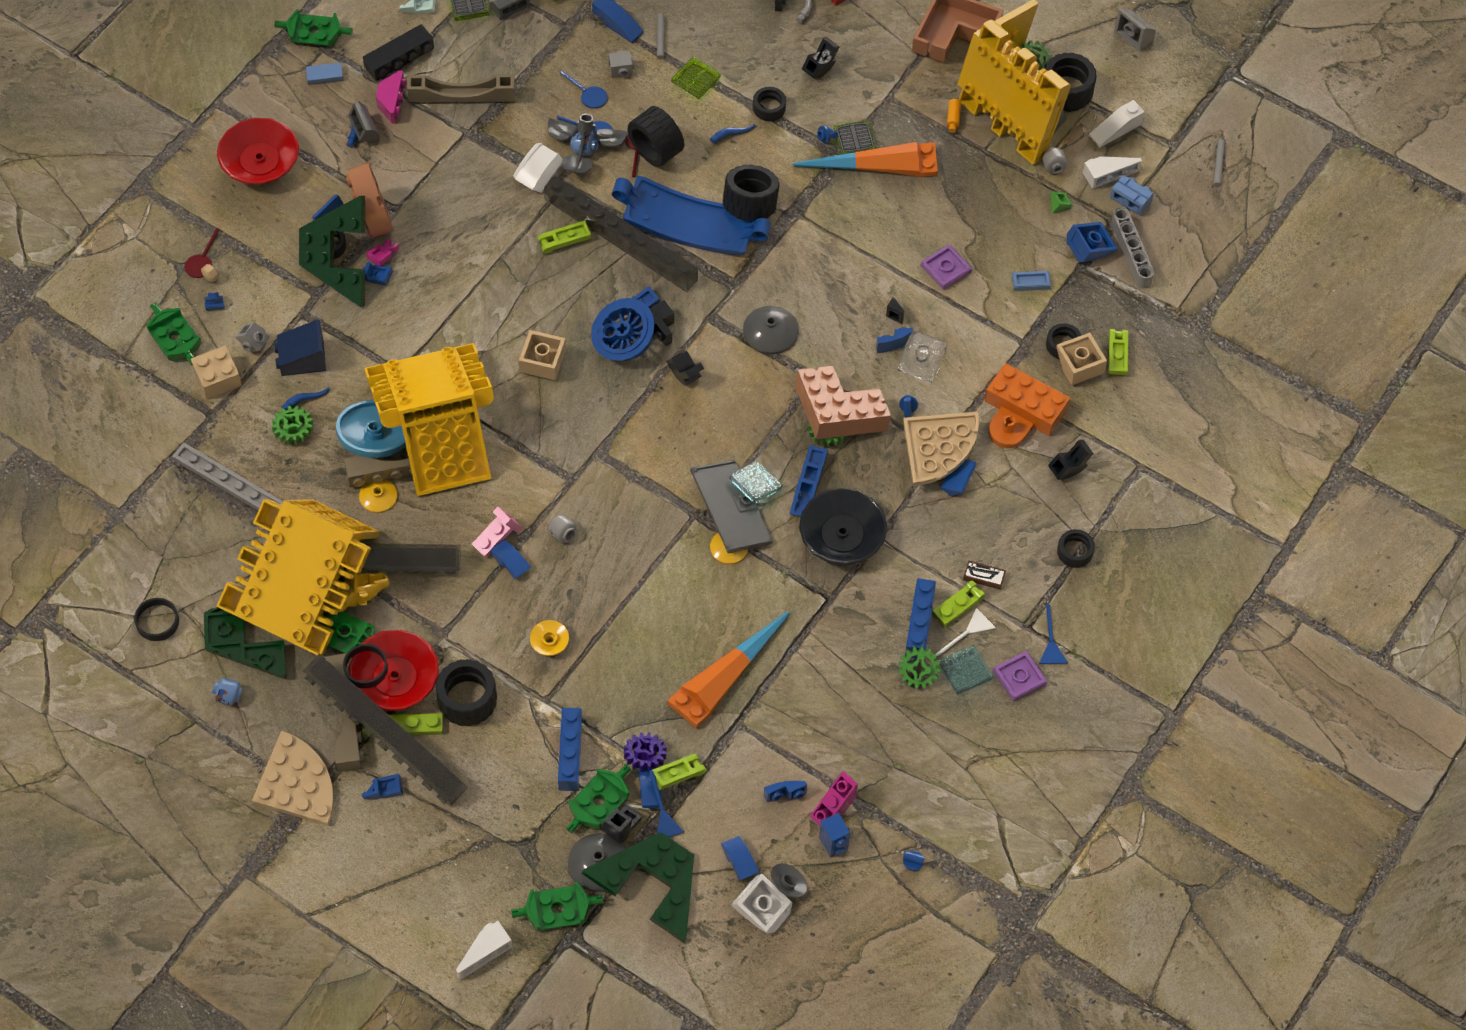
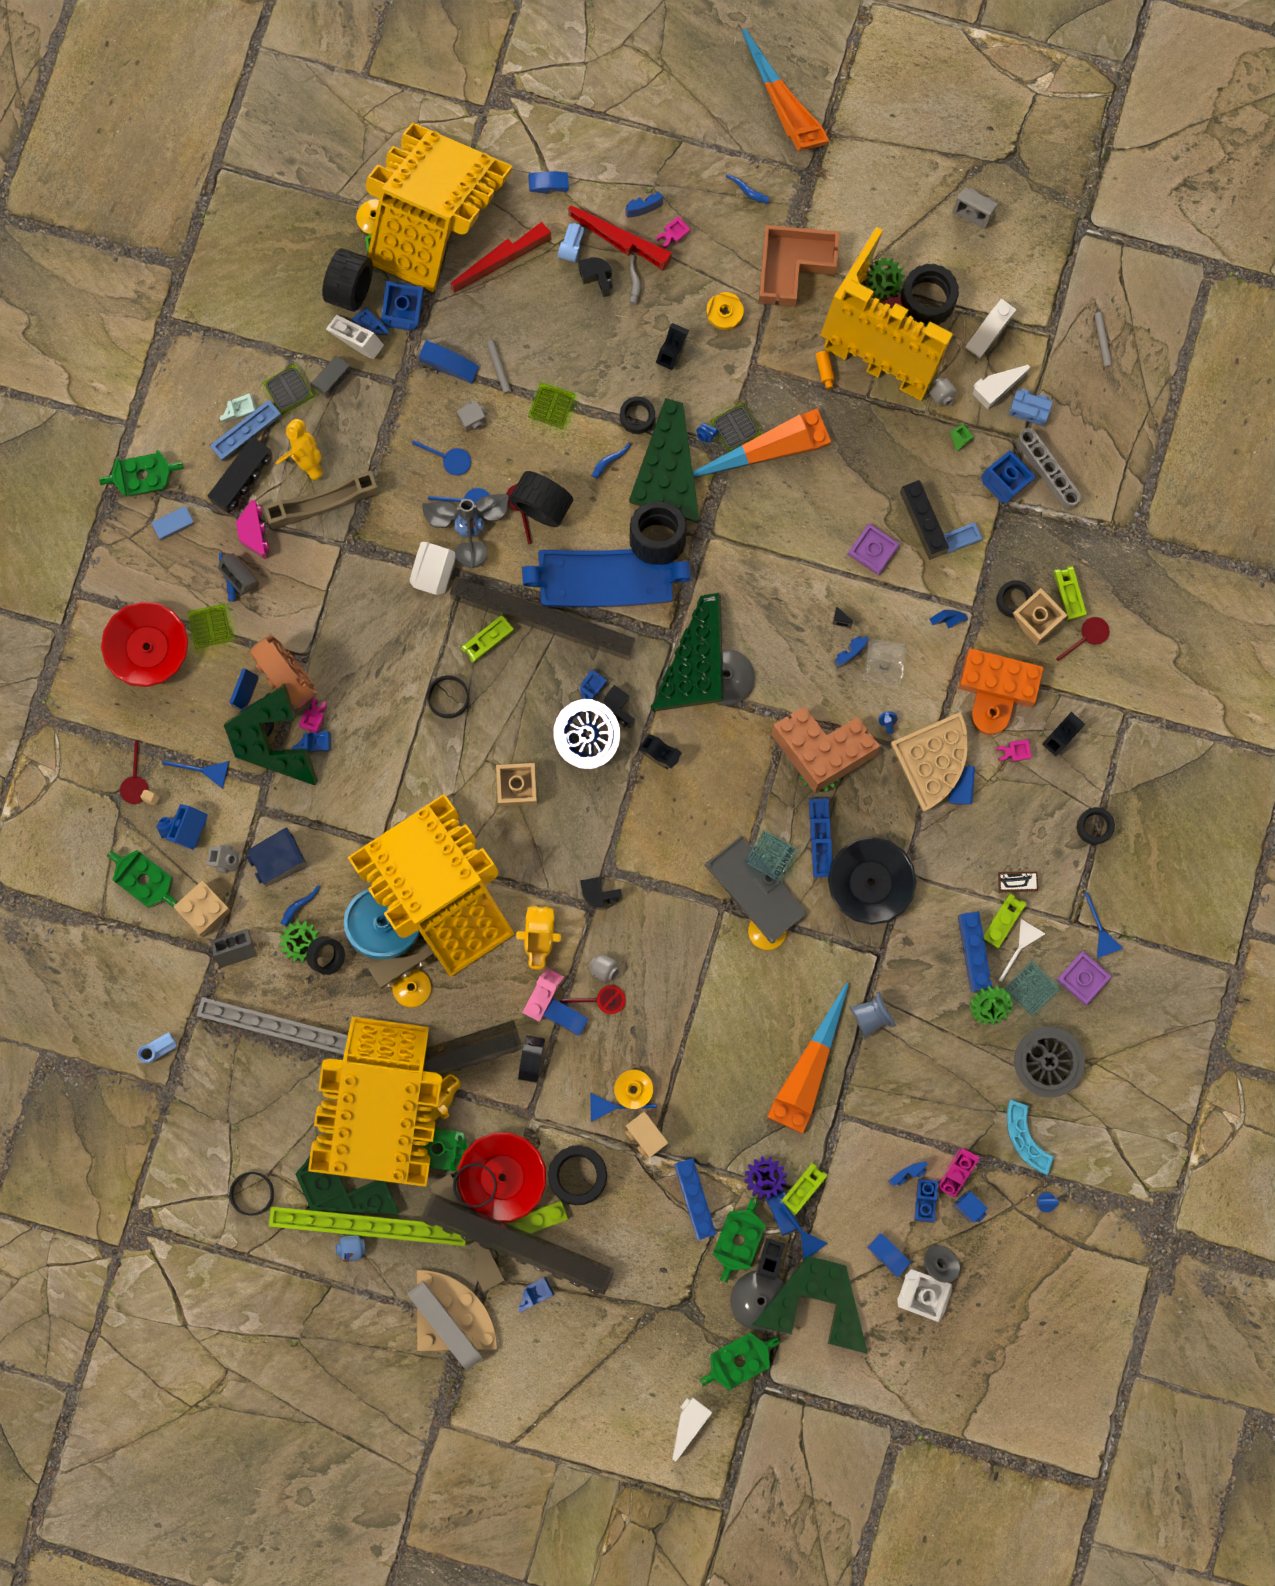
camera: 20 degrees left, 20 degrees up
none -> light blue piece [137,1032,178,1064]
none -> blue piece [162,761,229,789]
none -> blue brick [166,804,208,850]
none -> clear neon green tile [187,603,233,649]
none -> medium blue plate [210,400,281,462]
none -> dark grey brick [210,929,257,968]
none -> lime plate [269,1207,468,1246]
none -> yellow piece [275,419,323,480]
none -> black tyre [306,936,345,975]
none -> light grey beam [407,1281,483,1371]
none -> black tyre [427,675,469,719]
none -> yellow piece [516,906,561,970]
none -> black brick [518,1035,545,1083]
none -> piece [560,985,626,1014]
none -> black brick [580,877,622,910]
none -> blue piece [590,1093,657,1122]
none -> tan brick [625,1111,668,1158]
none -> dark green wing [629,398,700,524]
none -> dark green wing [651,593,724,712]
none -> yellow plate [706,292,744,330]
none -> sand blue hat [849,992,896,1039]
none -> black brick [900,480,949,560]
none -> blue slope [914,1179,938,1223]
none -> blue slope [929,610,968,629]
none -> dark pink plate [996,739,1032,762]
none -> medium azure tile [1007,1100,1054,1175]
none -> dark grey piece [1014,1026,1085,1097]
none -> dark red piece [1056,617,1110,661]

